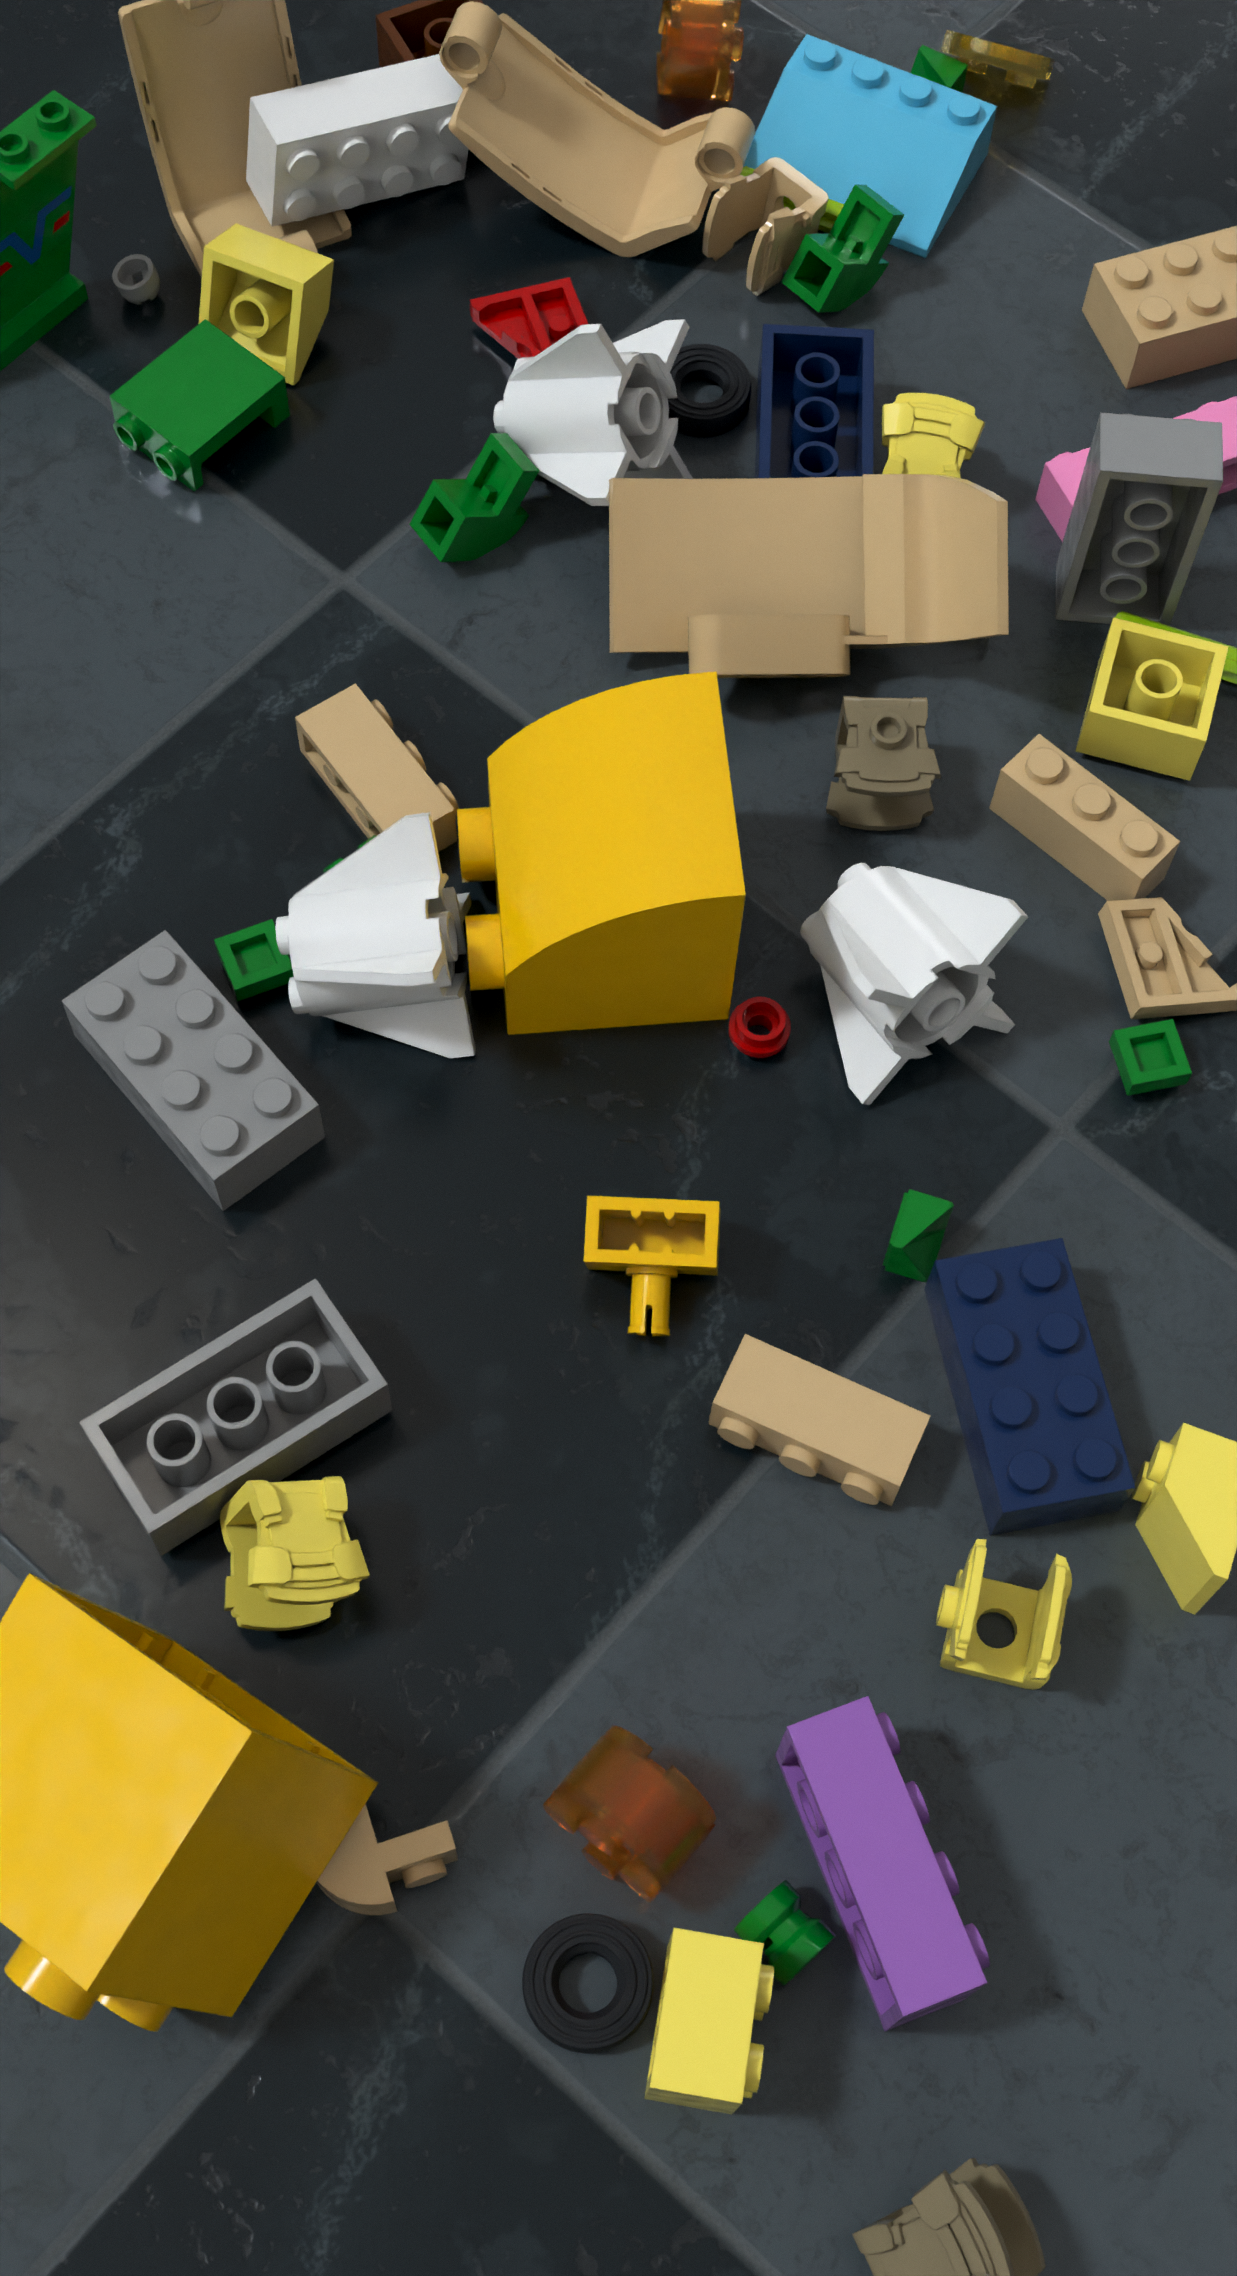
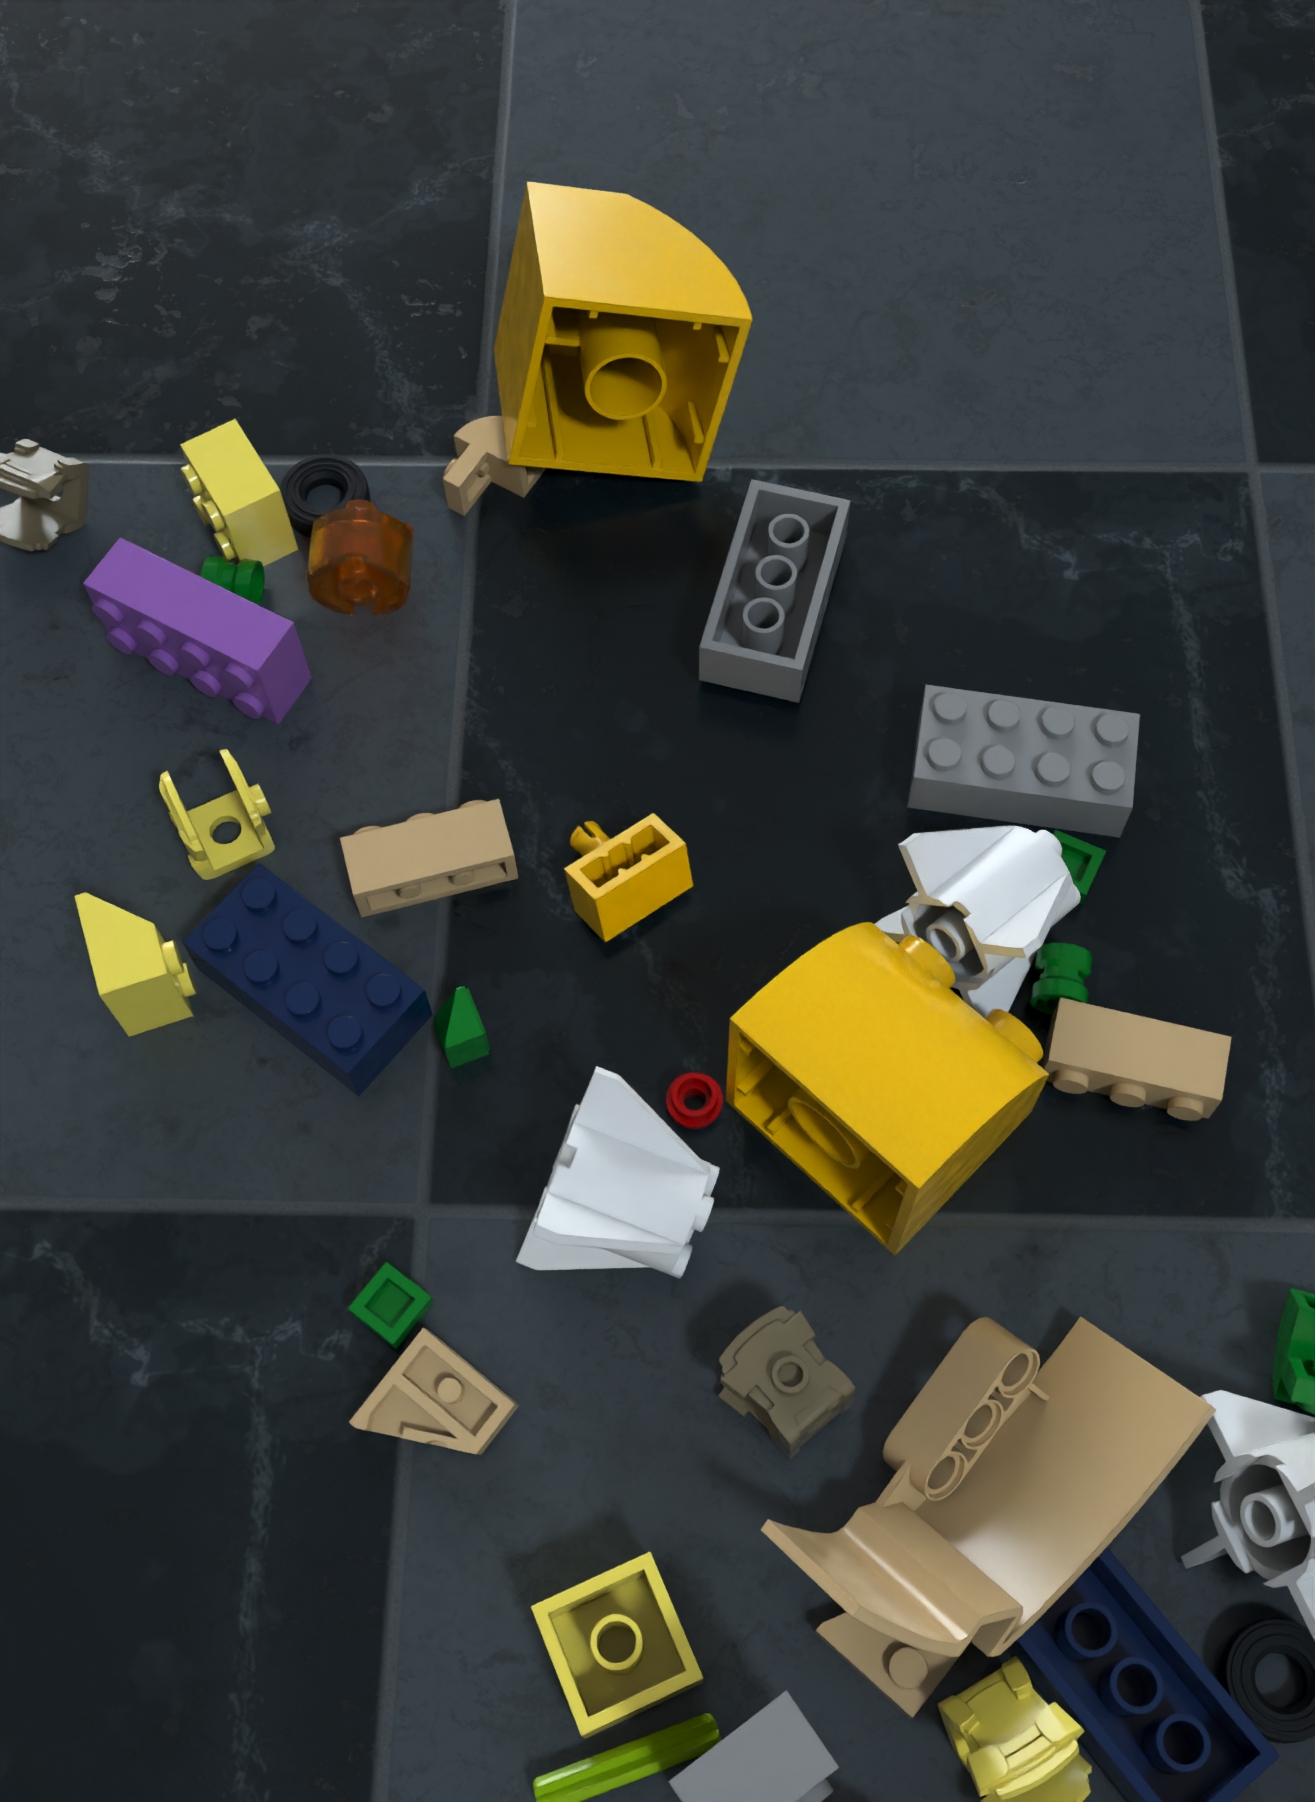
camera: 145 degrees right, 0 degrees up
light yellow piece [220,1476,370,1631] -> none
tan brick [989,734,1180,901] -> none

